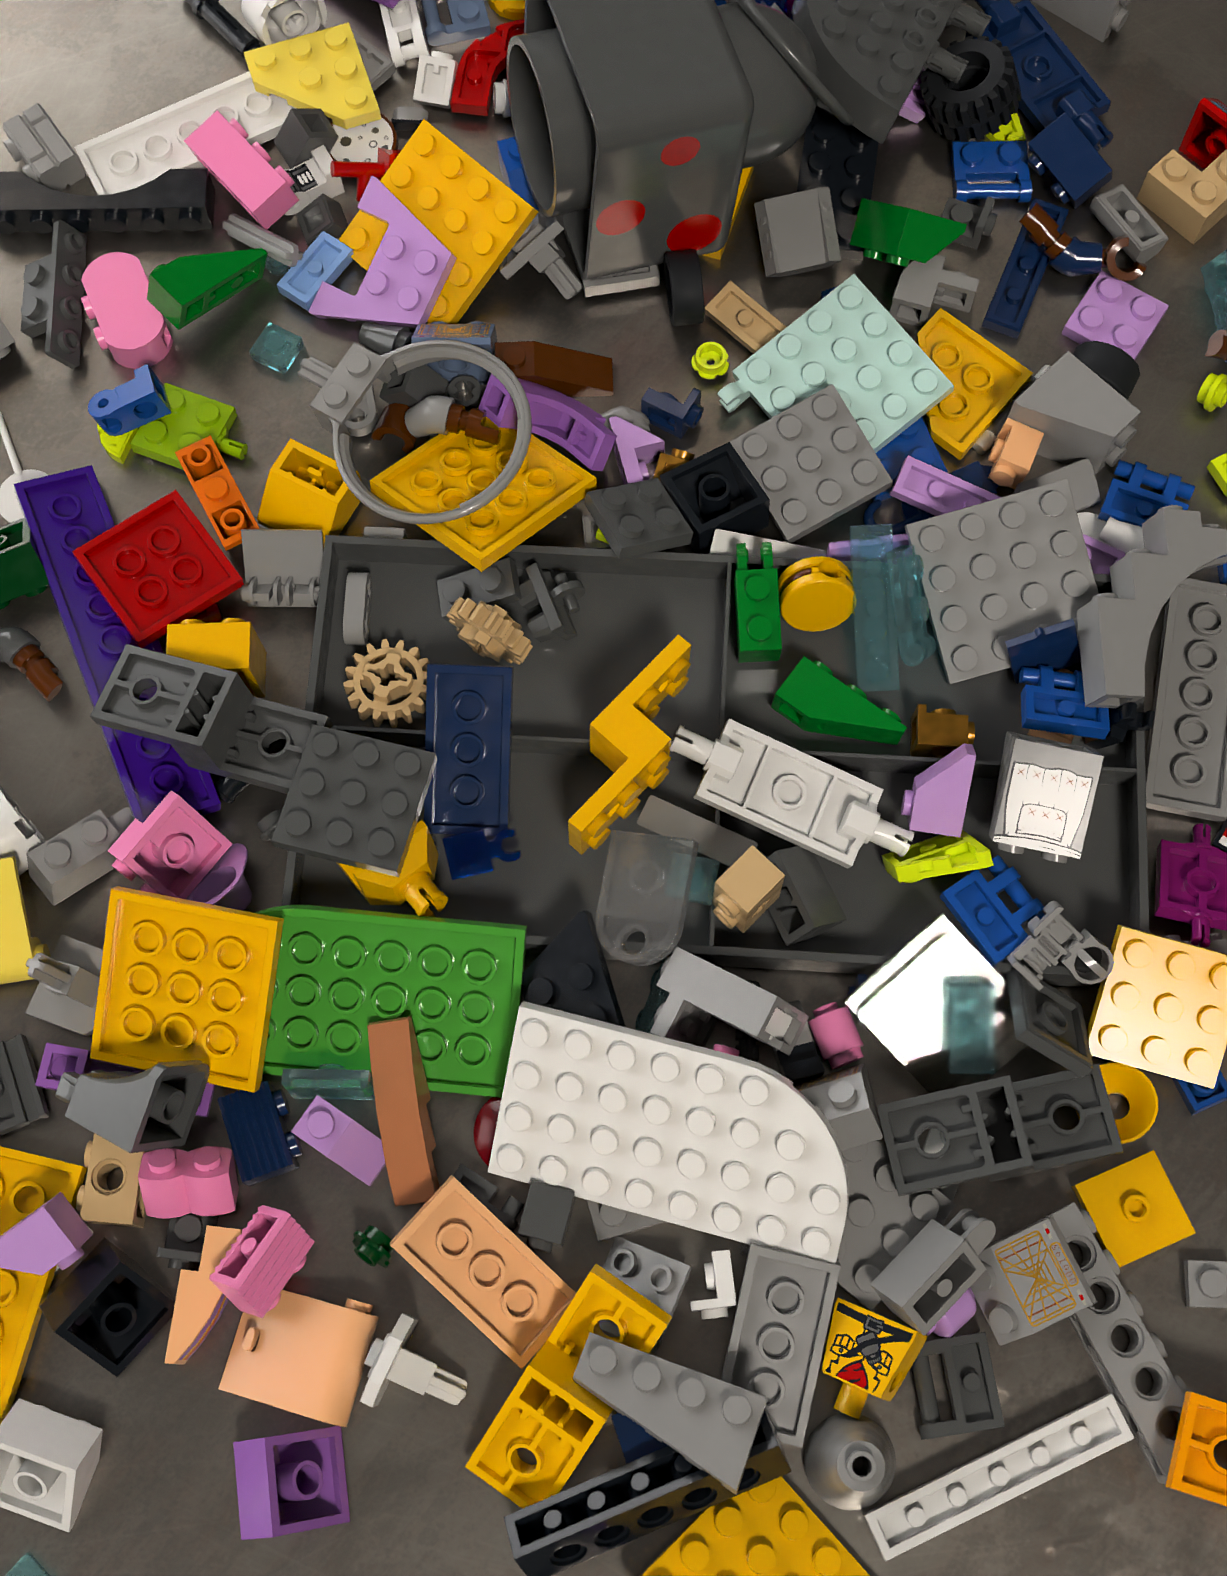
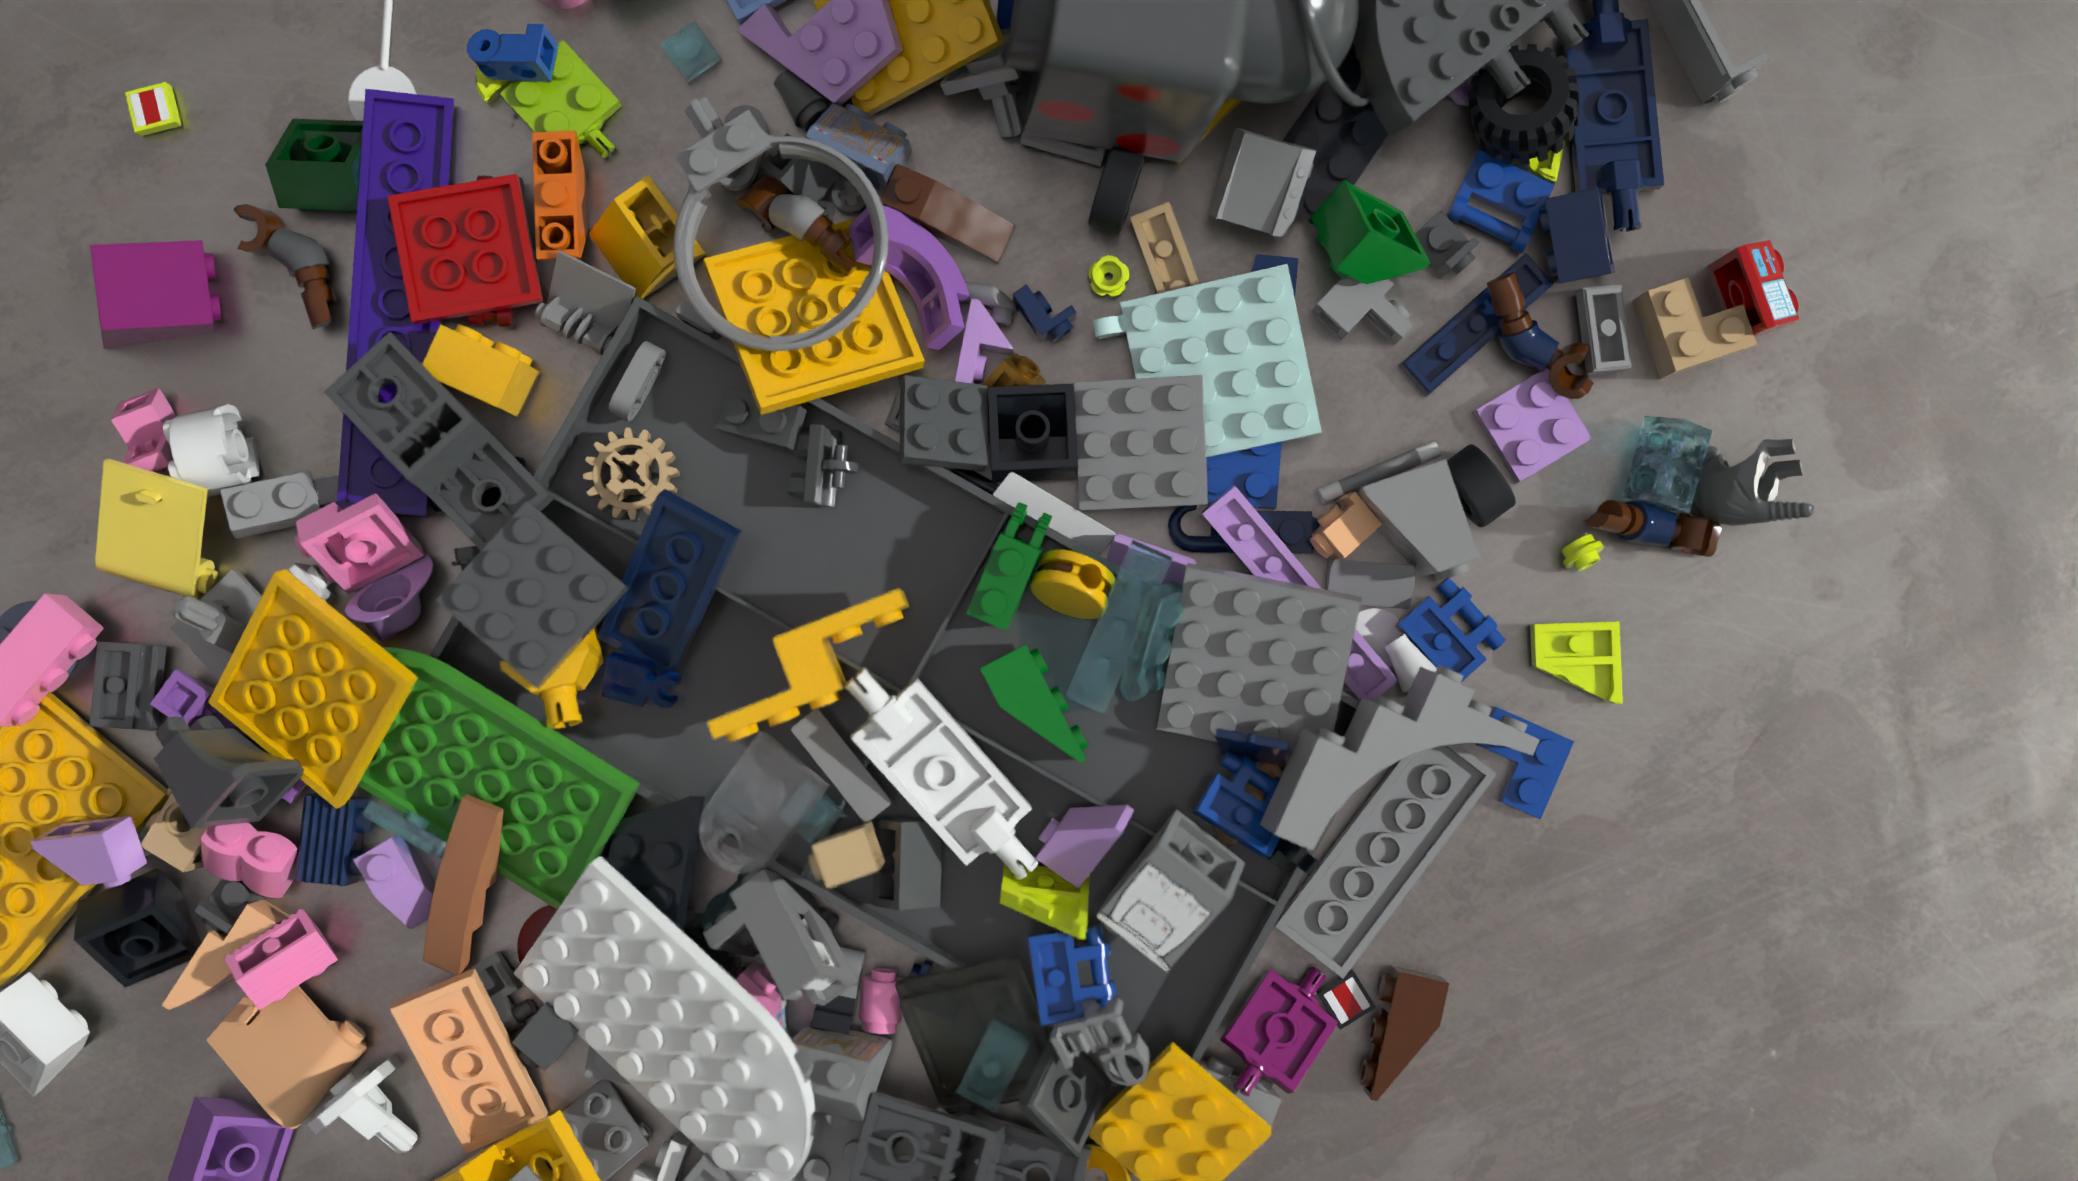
camera: 25 degrees right, 15 degrees up
dark green plate [352,1225,394,1268] -> none
tan gear [446,597,533,665] -> none
pearl gold brick [910,704,975,758] -> none
yellow plate [915,307,1033,460] -> none

